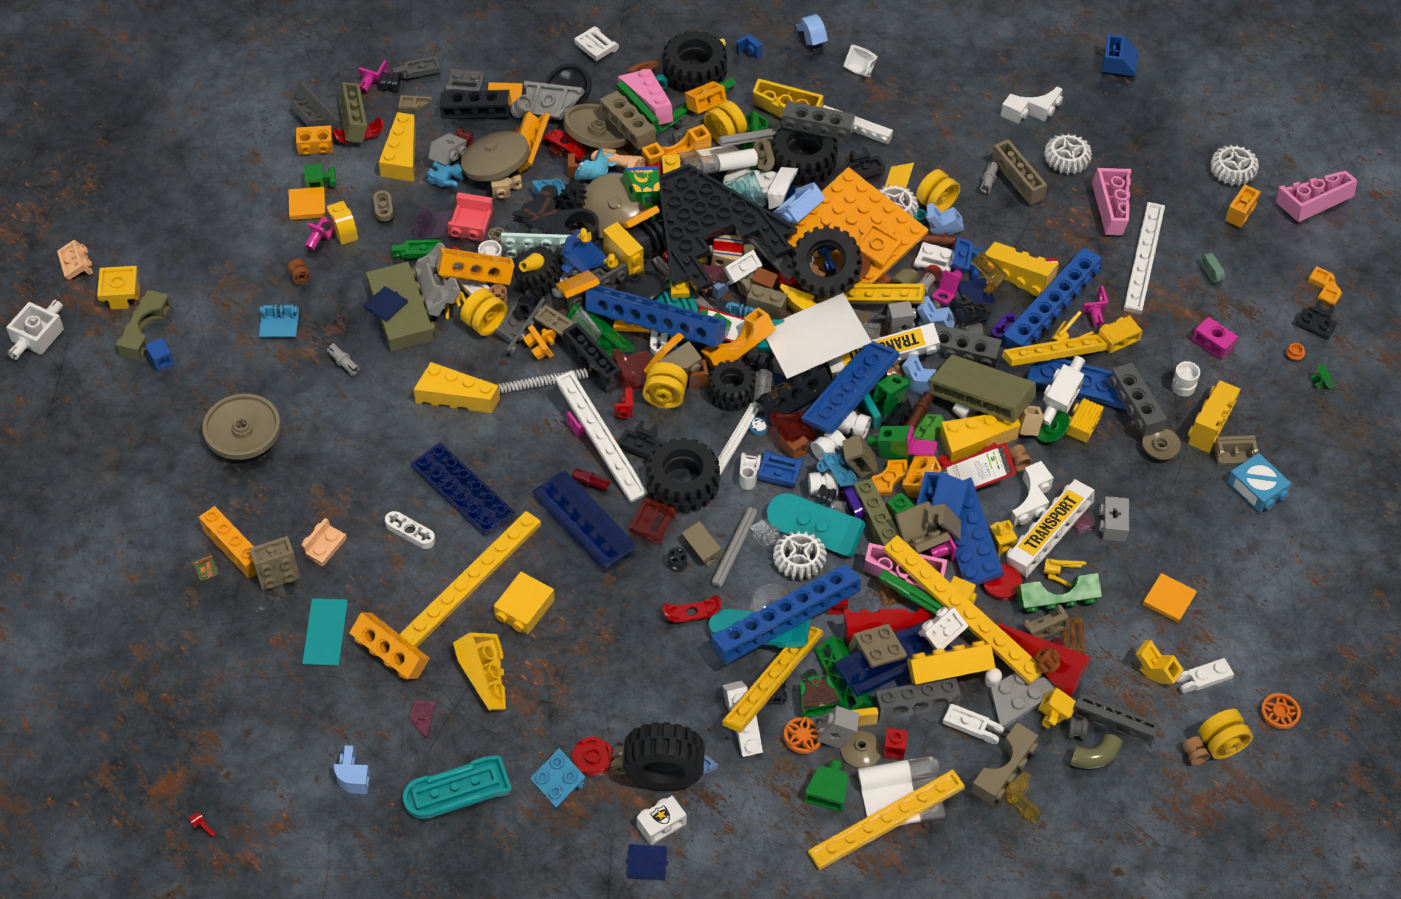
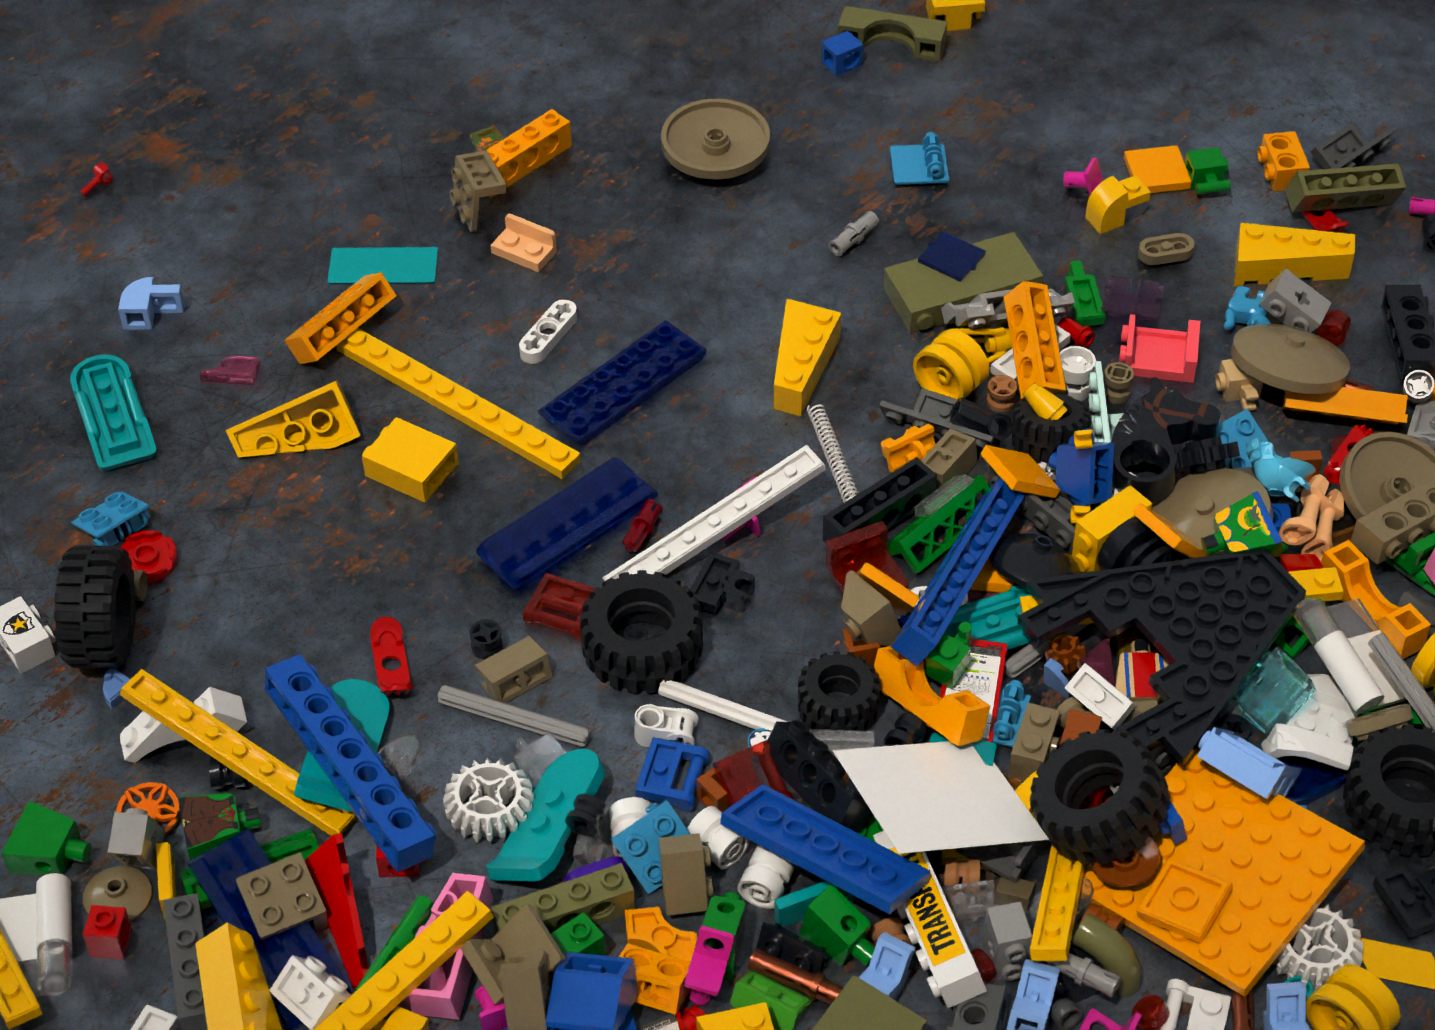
camera: 90 degrees right, 5 degrees down
dark orange wheel [287,259,311,284] -> none
dark tan tile [398,95,432,113] -> none
red bracket [614,388,633,418] -> none
yellow wheel [643,362,688,409] -> none

